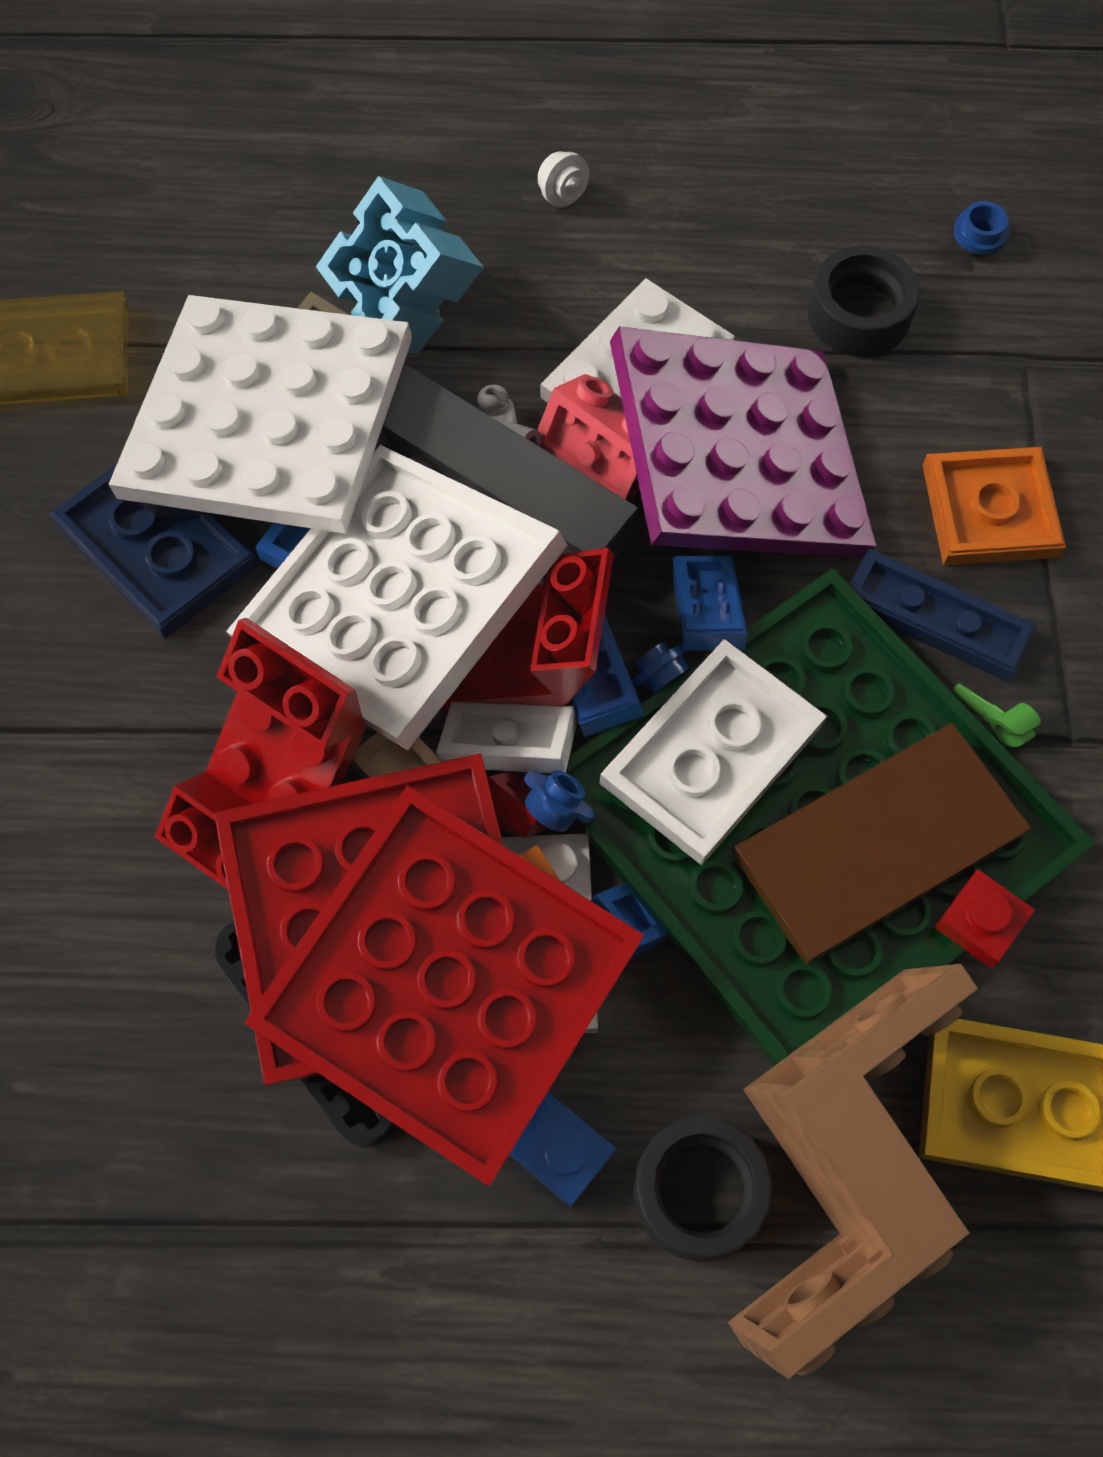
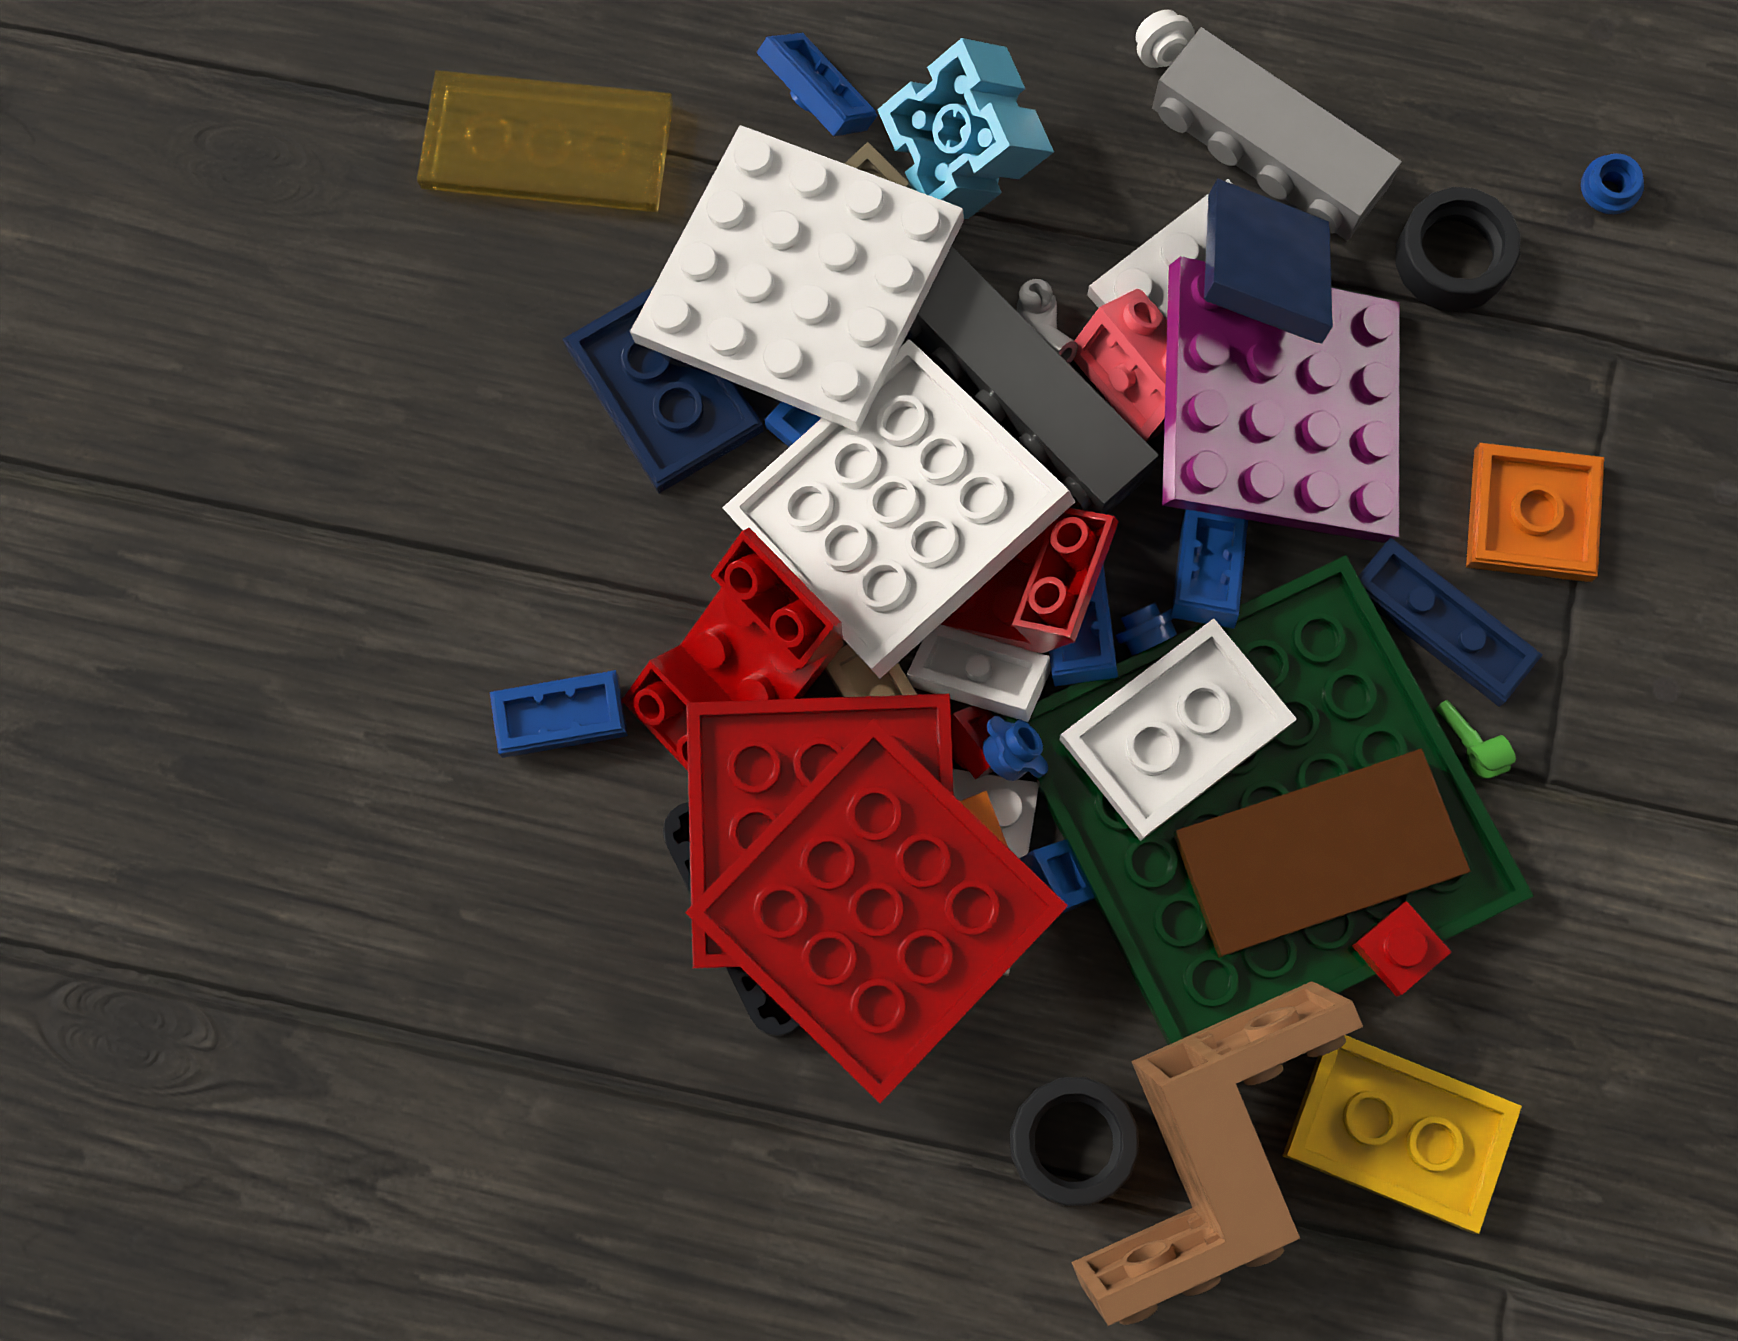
camera: 15 degrees right, 10 degrees up
blue plate [509,1092,616,1208] -> none
none -> blue plate [490,670,628,758]
none -> blue plate [757,33,878,136]
none -> light grey brick [1152,27,1402,241]
none -> dark blue tile [1204,178,1333,344]

